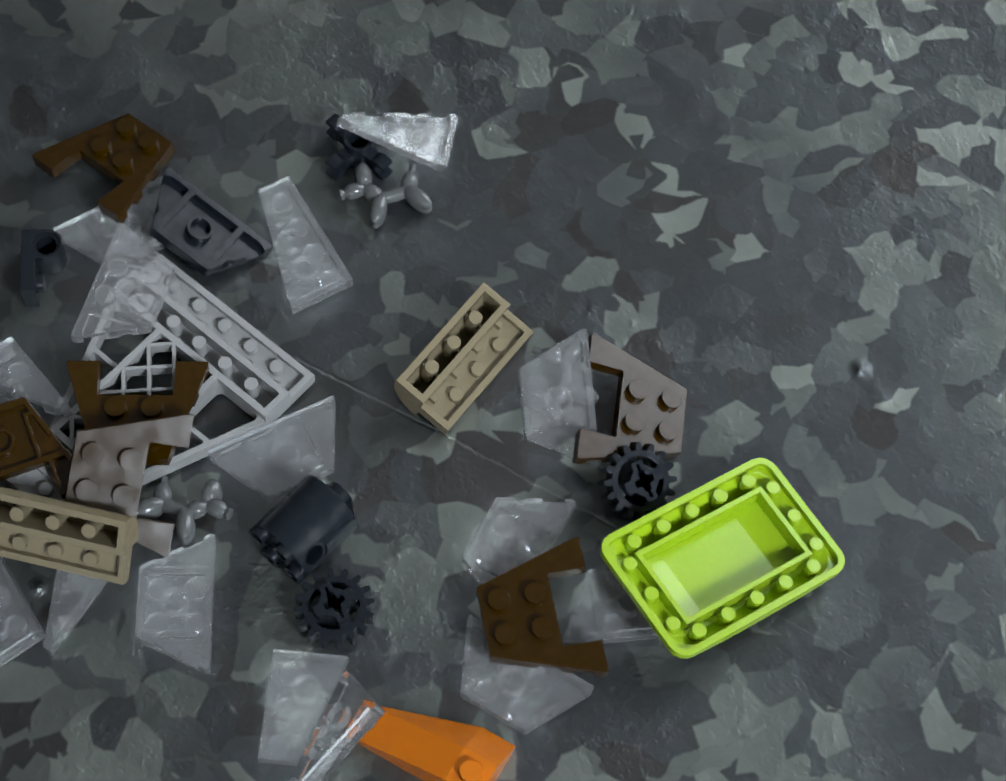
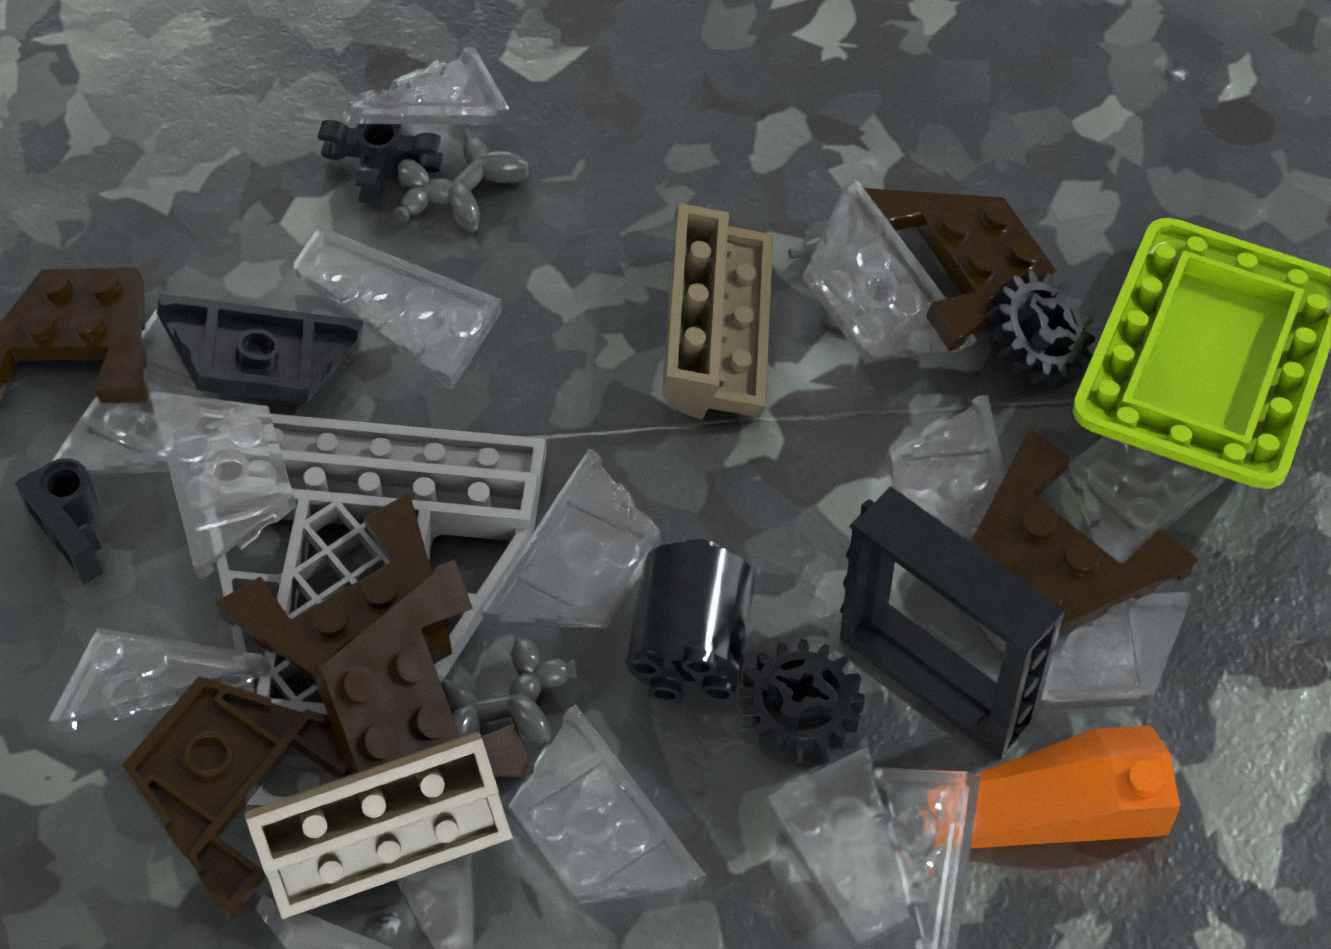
camera: 30 degrees left, 5 degrees down
none -> black window [839,486,1065,760]

